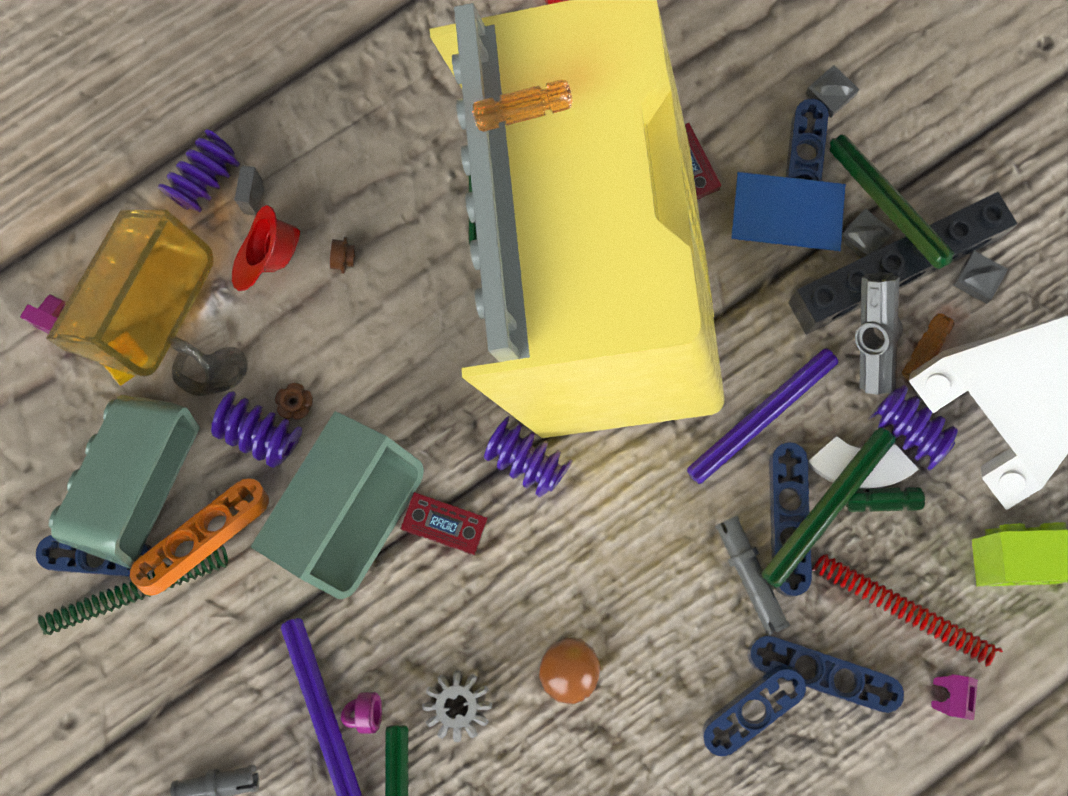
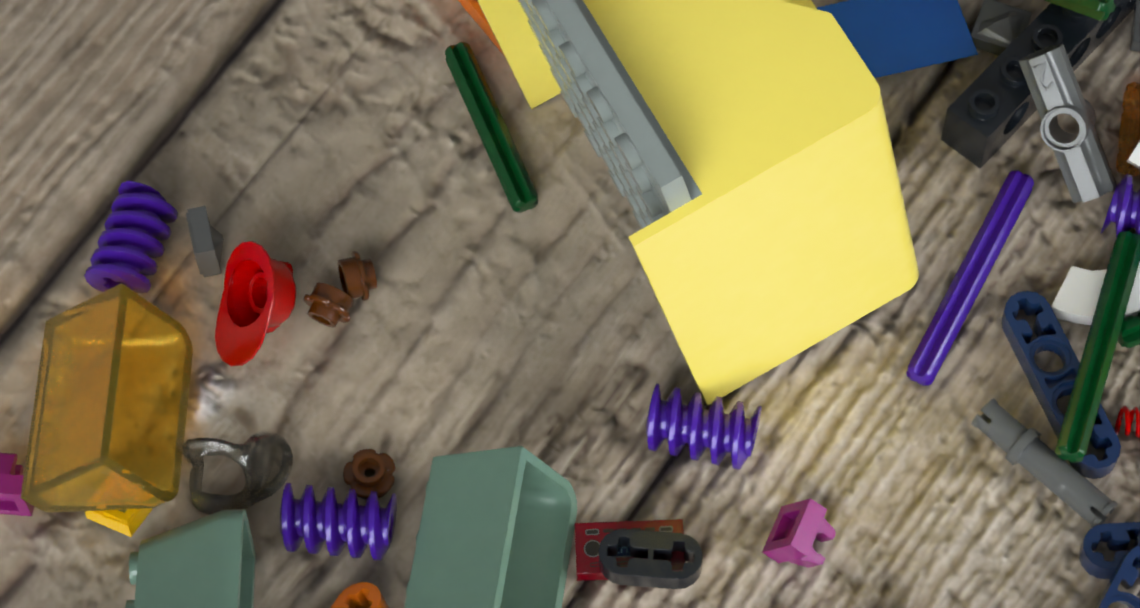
camera: 20 degrees left, 15 degrees down
none -> reddish brown plate [303,282,354,328]
none -> black beam [598,529,703,589]
none -> magenta tile [762,498,836,568]

